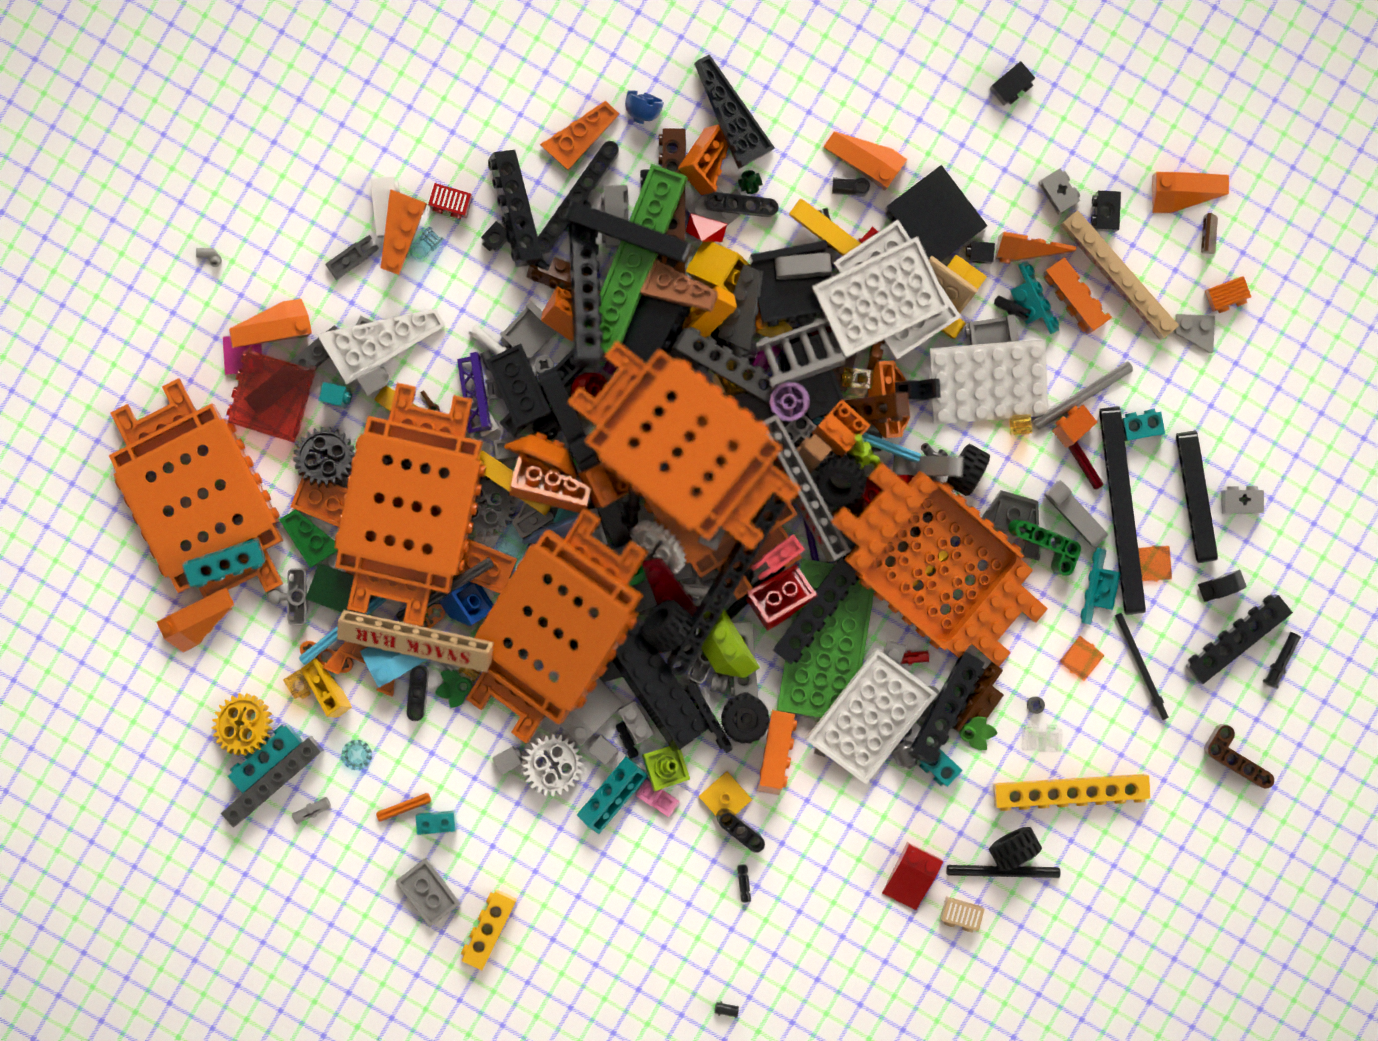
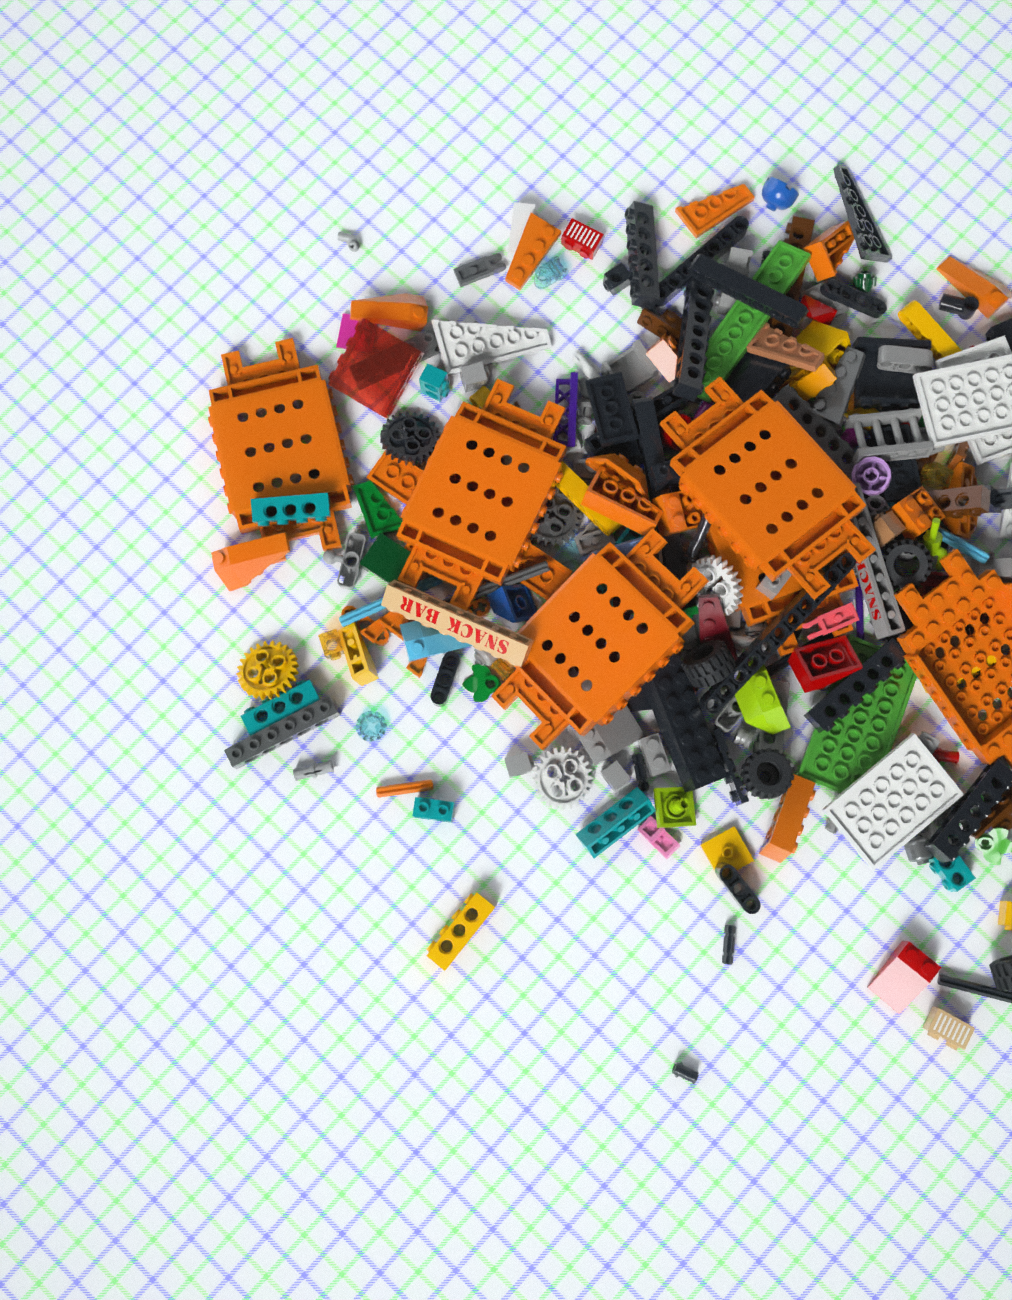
camera: 15 degrees right, 10 degrees down
light grey plate [395,857,461,927] -> none

